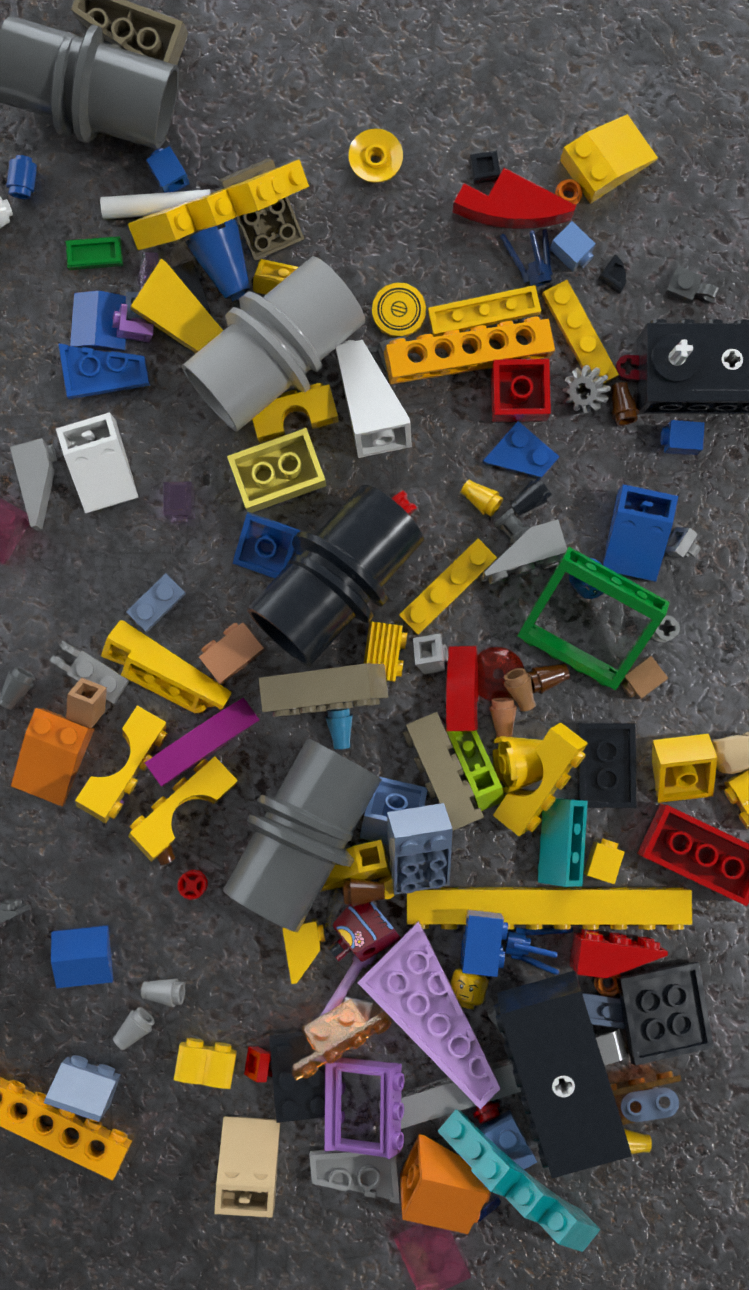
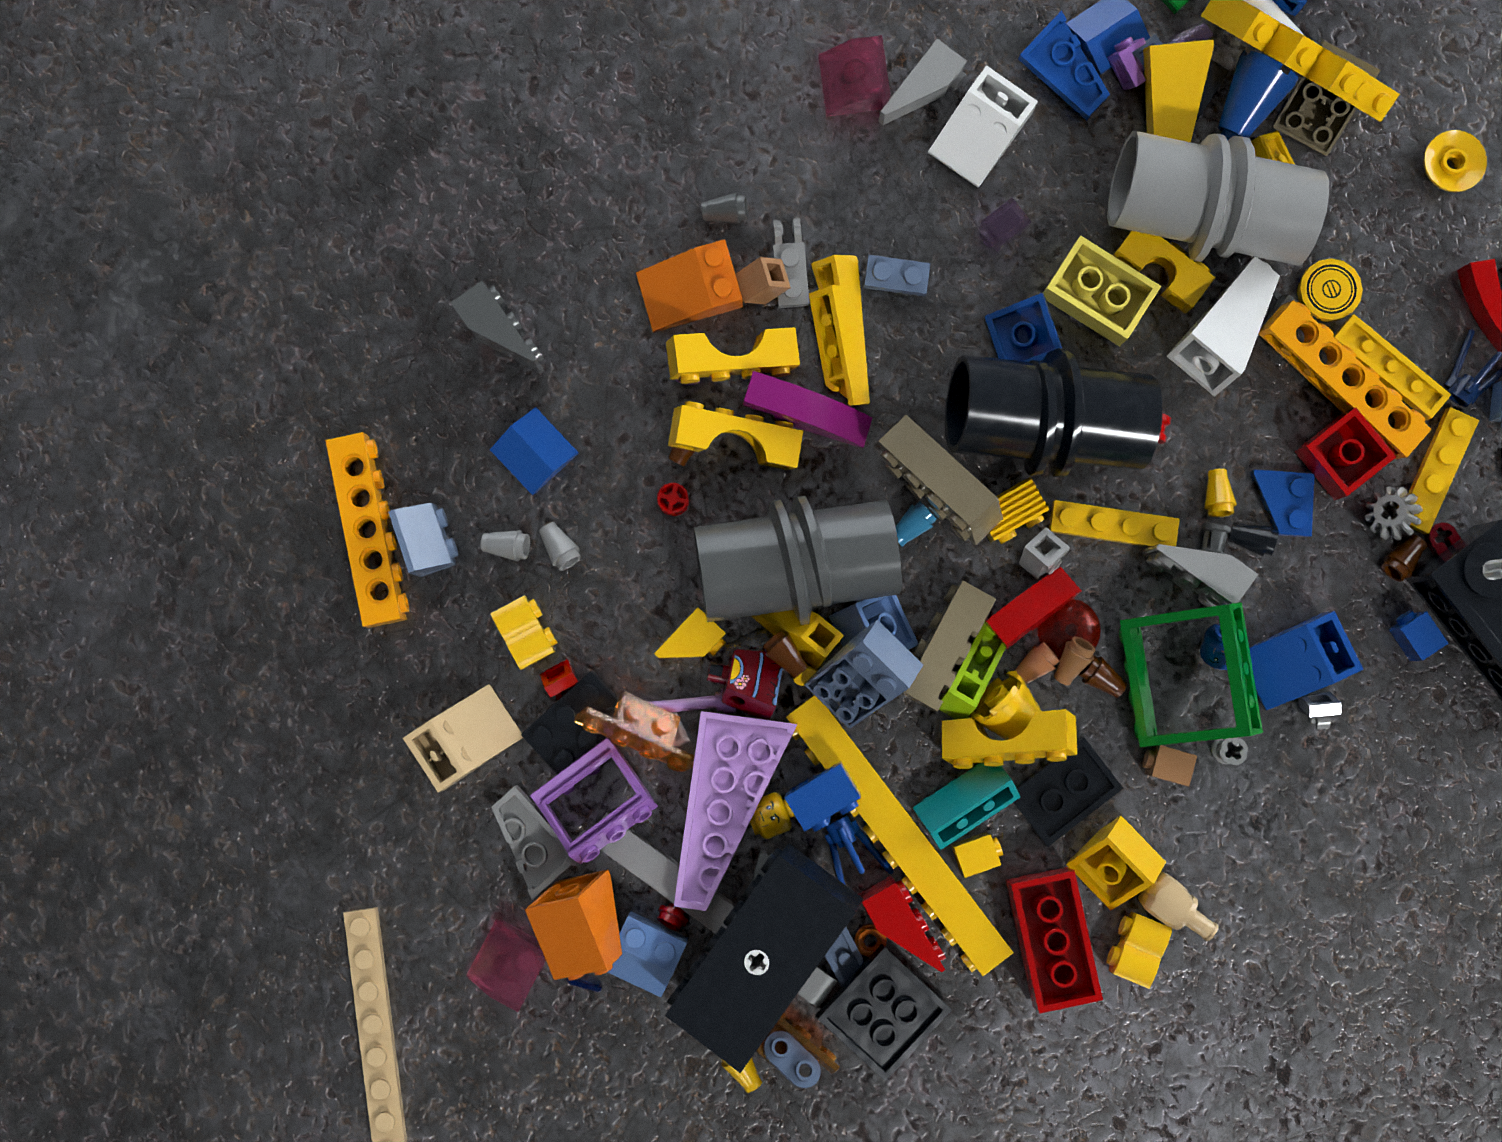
camera: 50 degrees right, 0 degrees up
nougat brick [199,622,266,685] -> none
teal arch [438,1109,601,1252] -> none

